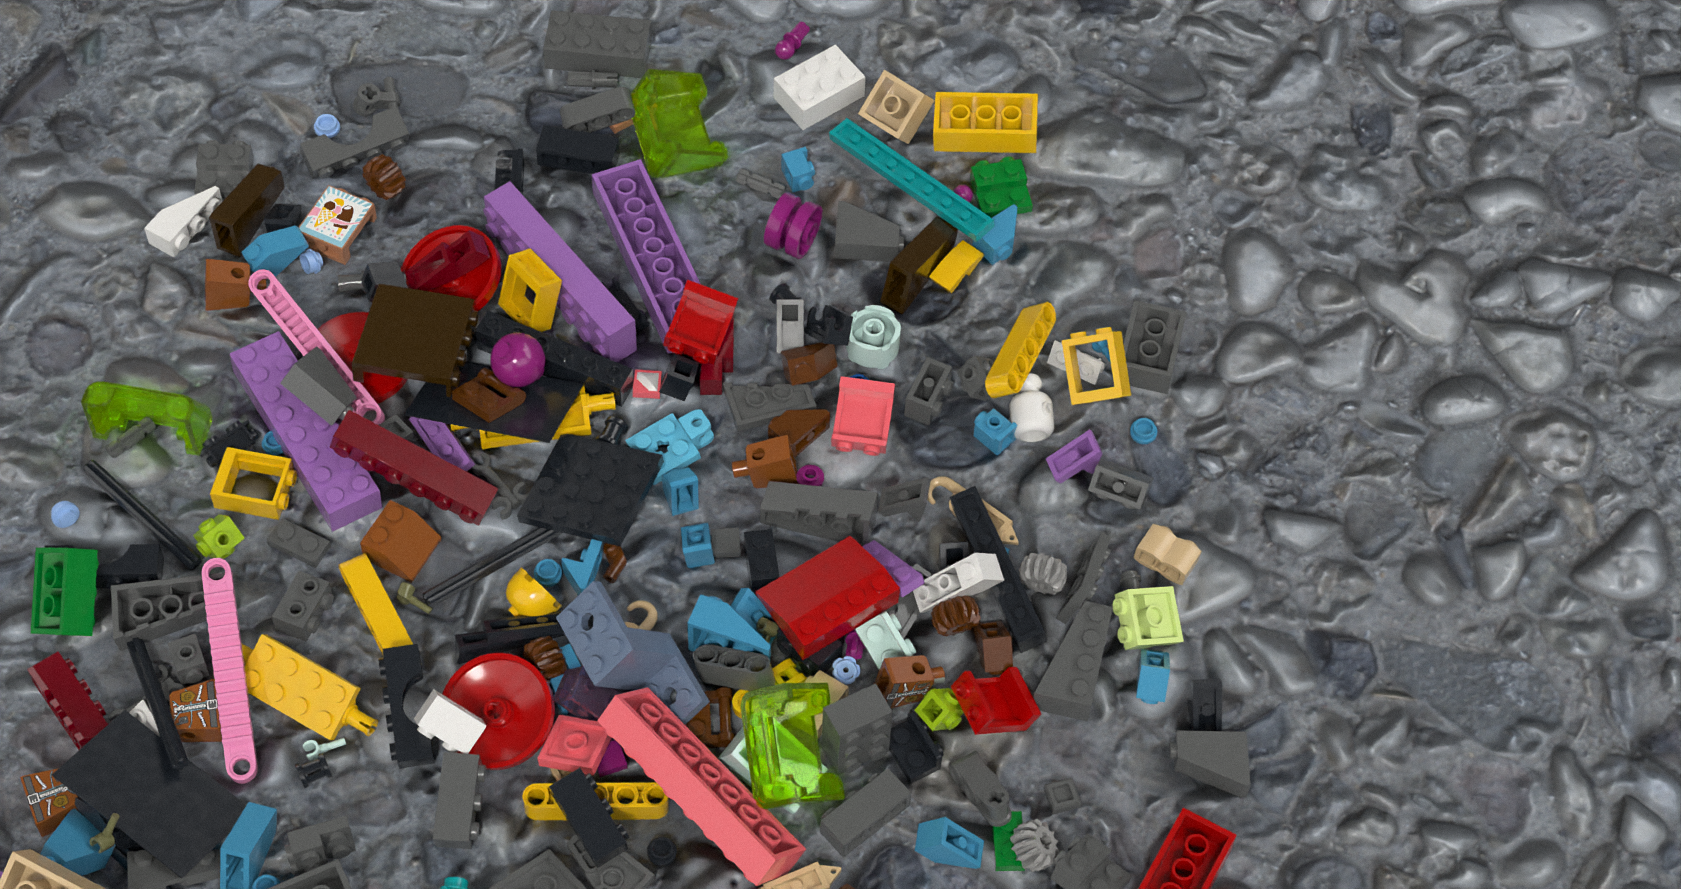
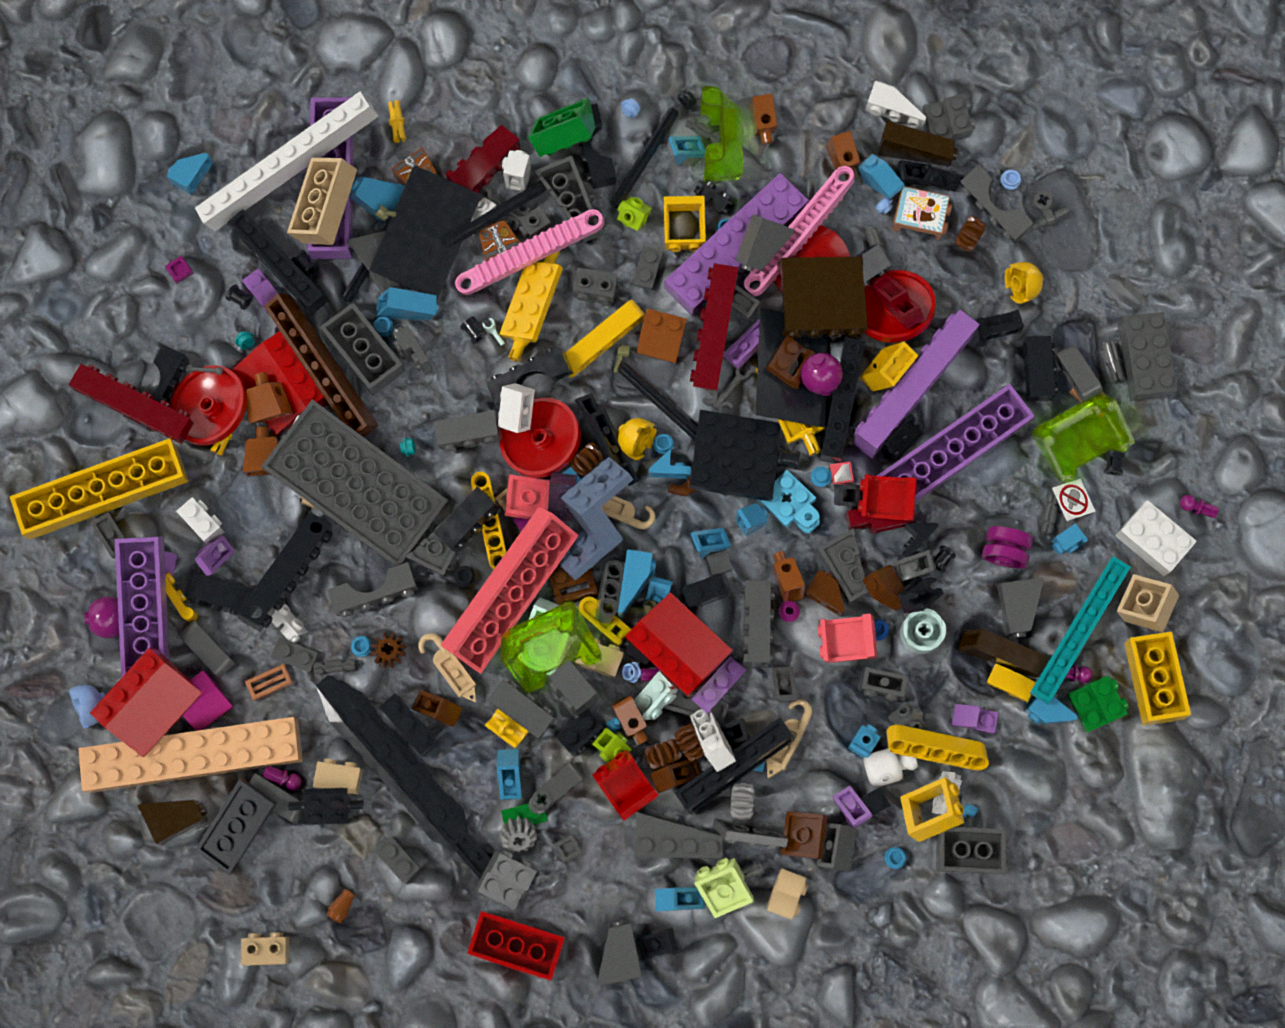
camera: 80 degrees right, 20 degrees up
none -> yellow hips [485,709,529,749]
none -> white brick [502,150,532,192]
none -> dark azure hand [606,717,622,733]
none -> reddish brown gear [644,739,682,769]
none -> dark azure slope [668,136,707,165]
none -> black bush [677,89,697,110]
none -> dark orange torso [749,94,777,145]
none -> reddish brown plate [781,811,828,859]
none -> dark azure plate [810,466,832,487]
none -> black brick [860,787,891,815]
none -> black slope [902,523,939,558]
none -> black hinge [921,164,965,192]
none -> medium lavender slope [951,704,998,734]
none -> yellow cylinder [1004,262,1044,304]
none -> sticker [1052,479,1095,521]
none -> black bush [1104,451,1125,476]

